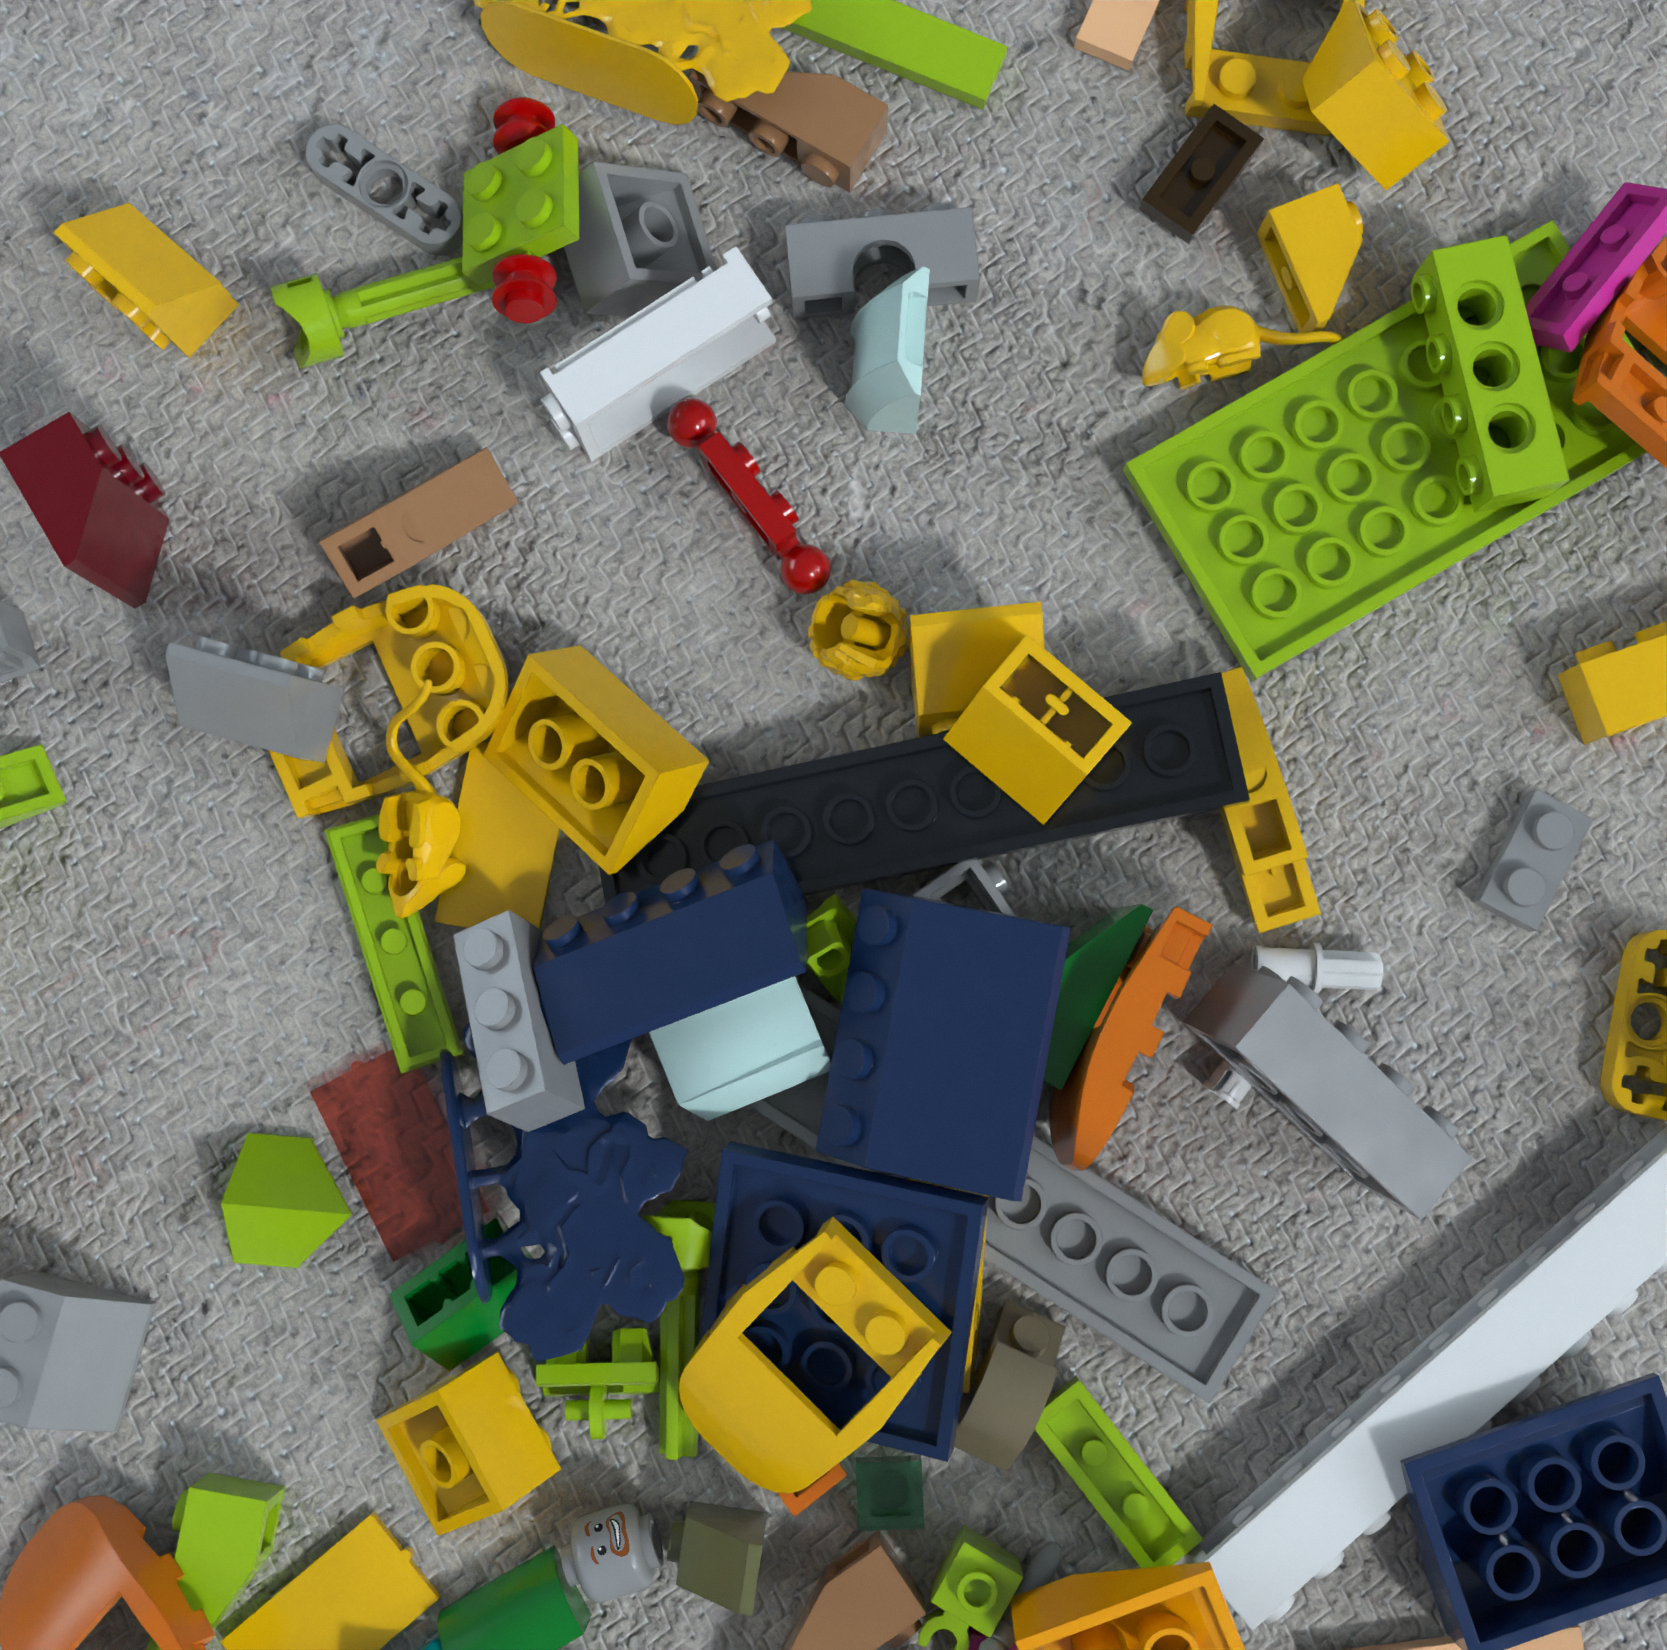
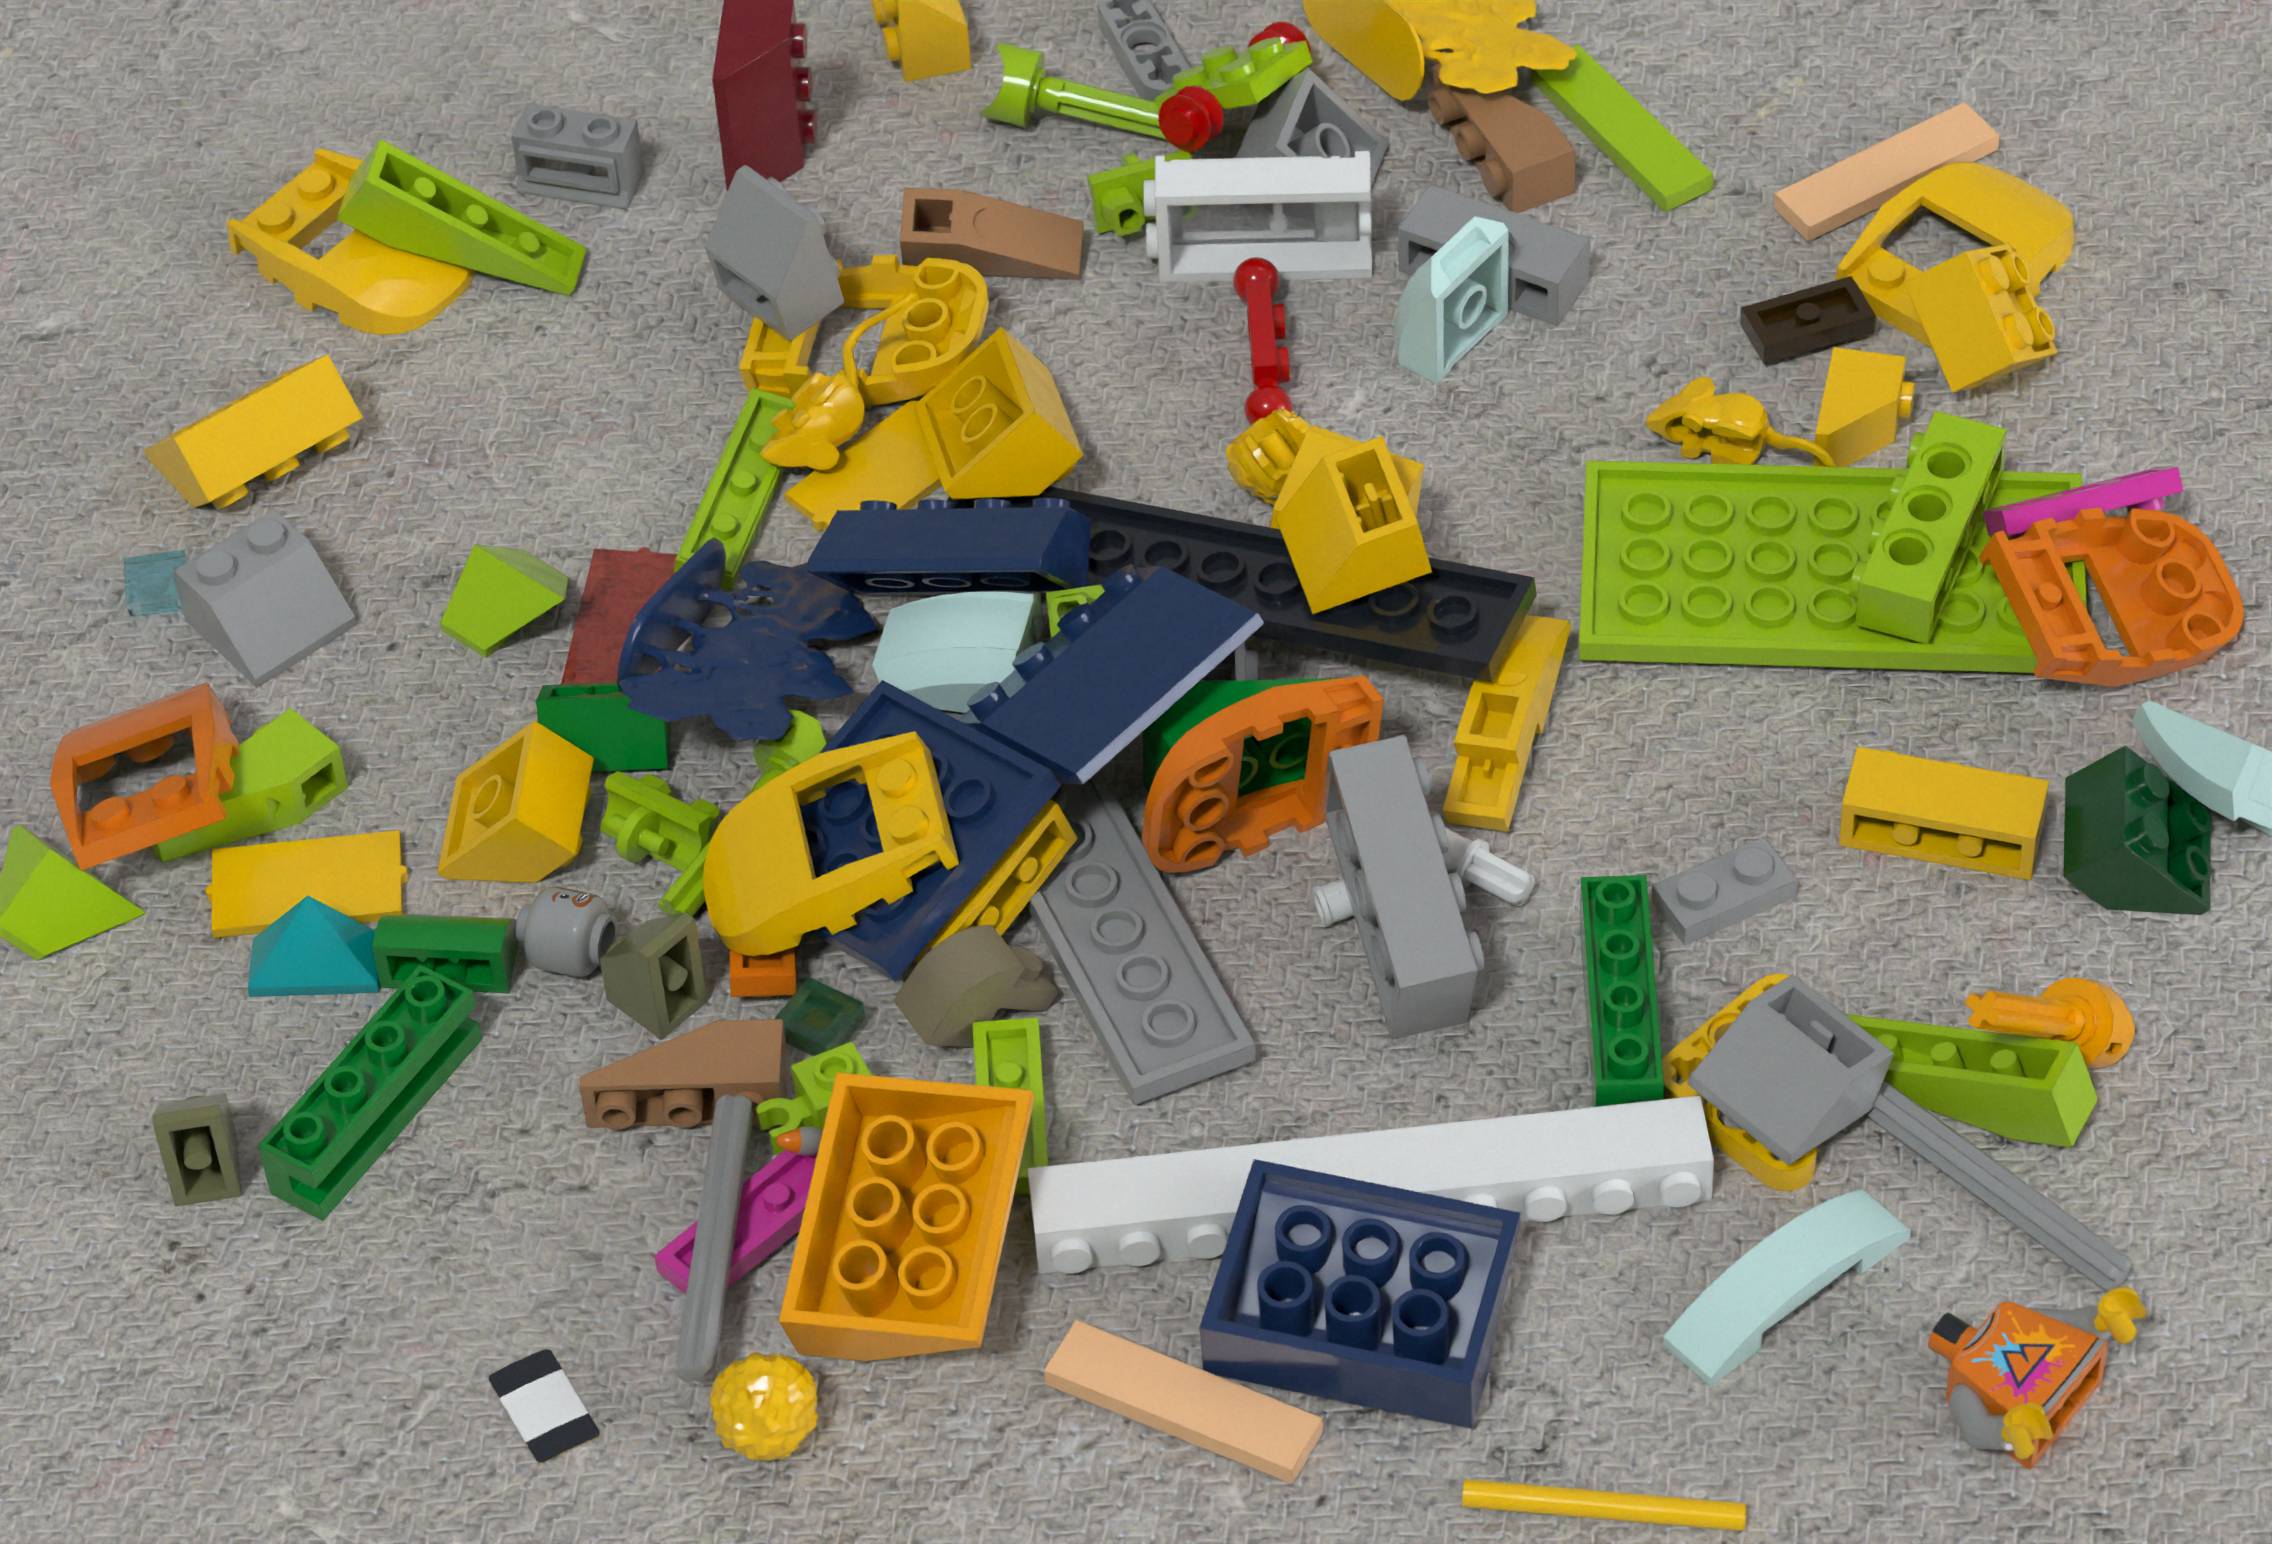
camera: 35 degrees right, 35 degrees down
light grey arch [453,910,585,1132] -> none
none -> lime hips [1087,150,1198,236]
none -> green brick [1580,875,1664,1107]

